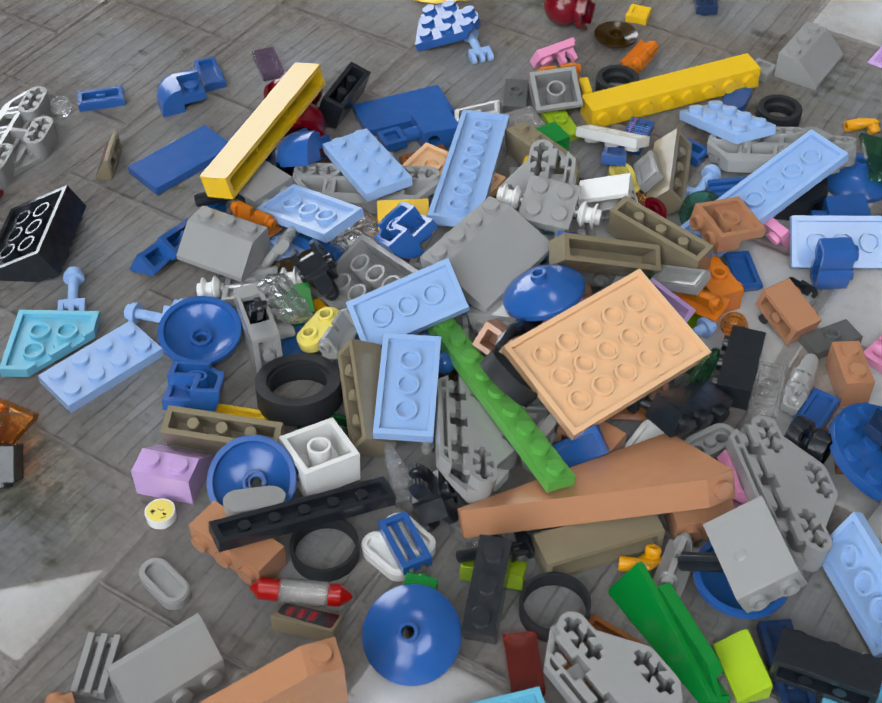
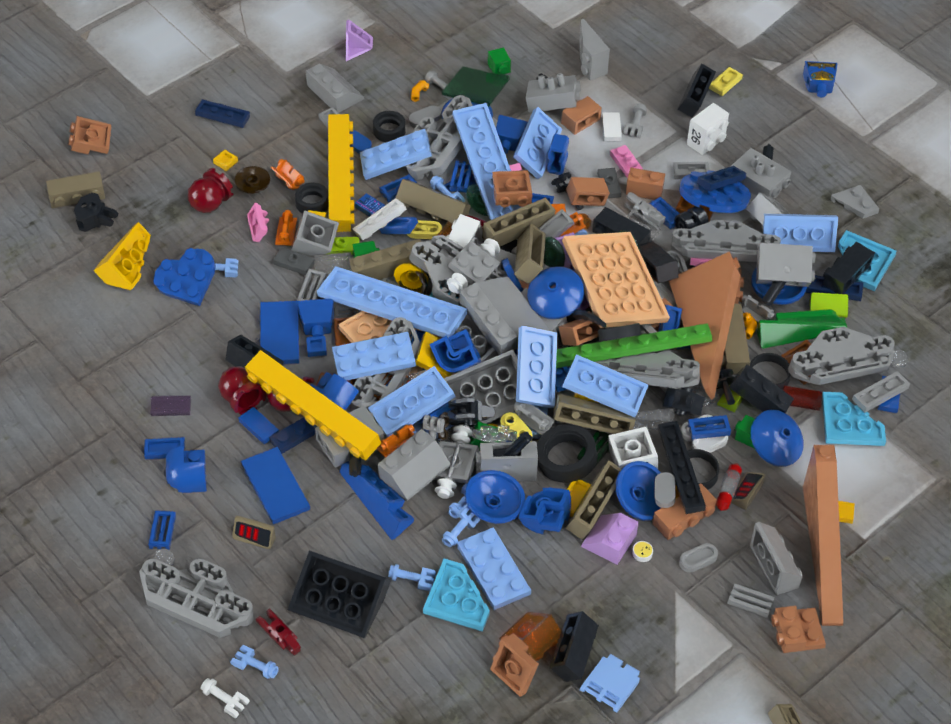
camera: 75 degrees left, 5 degrees up
light grey tile [633,150,664,193] -> none

